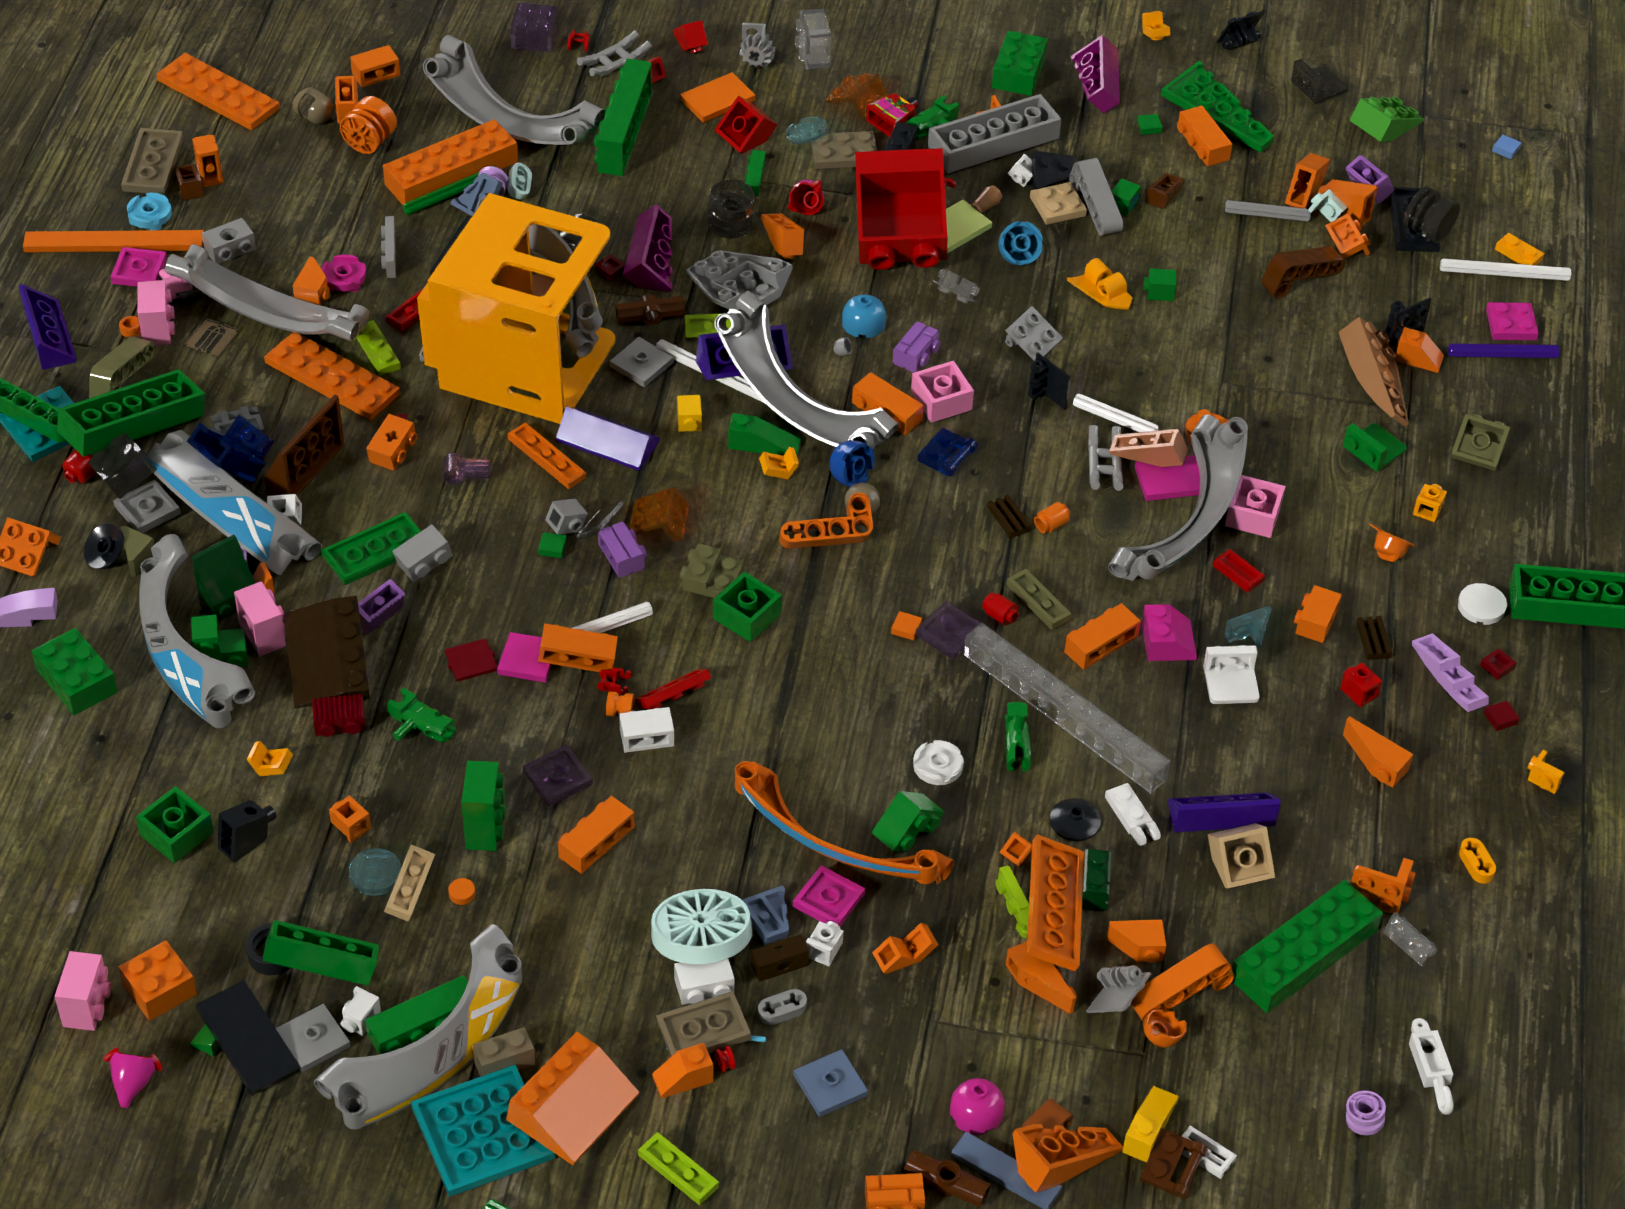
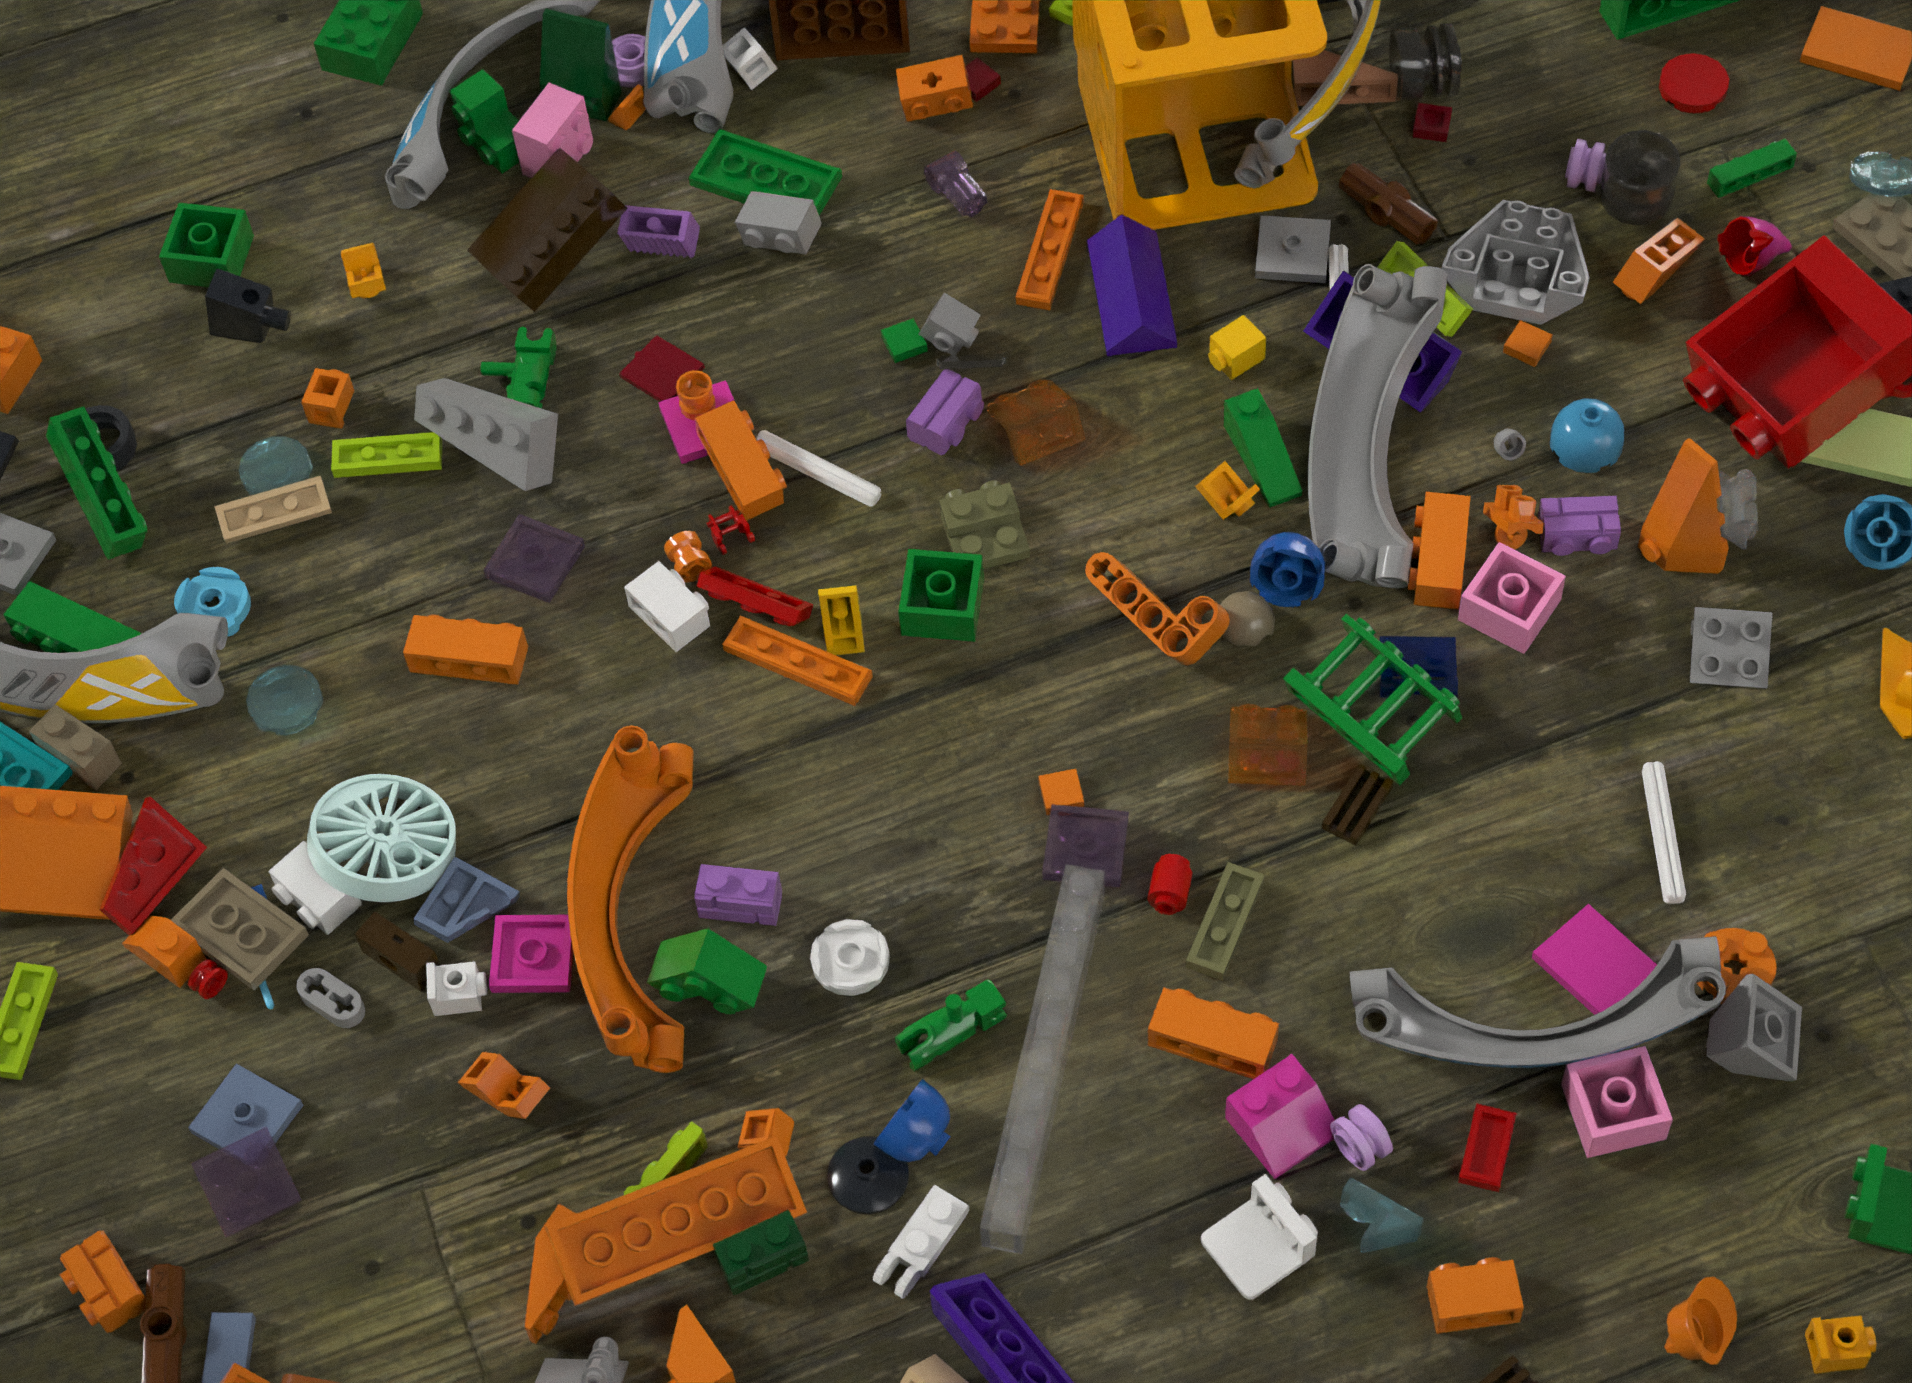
camera: 65 degrees right, 10 degrees up
dark red brick [312,693,366,737] -> none
white brick [340,986,381,1036] -> none
orange tile [448,878,475,905] -> none
green brick [461,761,506,851] -> none
magenta wedge [623,204,672,292] -> none
red slope [714,96,778,154] -> none
dark pink cylinder [950,1078,1005,1135] -> none
black hinge [1028,352,1071,410] -> none
orange brick [1034,502,1070,534] -> none
light grey piece [1088,425,1123,491] -> none
nougat slope [1109,429,1188,467] -> none
none -> red wing [99,796,207,935]
none -> medium azure plate [174,567,251,636]
none -> clear purple plate [191,1126,302,1238]
none -> clear light blue tile [246,665,323,736]
none -> lime plate [331,432,442,478]
none -> light grey wedge [414,378,558,491]
none -> orange wheel [676,370,716,420]
none -> medium lavender brick [694,864,782,926]
none -> orange tile [722,615,873,706]
none -> yellow slope [818,586,865,655]
none -> blue cylinder [873,1079,951,1163]
none -> clear orange bracket [1228,704,1308,786]
none -> green fence [1283,614,1462,786]
none -> lavender wheel [1330,1104,1393,1171]
none -> orange hips [1483,485,1544,550]
none -> orange tile [1503,320,1553,367]
none -> lavender wheel [1565,139,1607,192]
none -> orange wedge [1638,438,1729,574]
none -> red tile [1659,53,1729,114]
none -> light grey slope [1706,973,1802,1082]

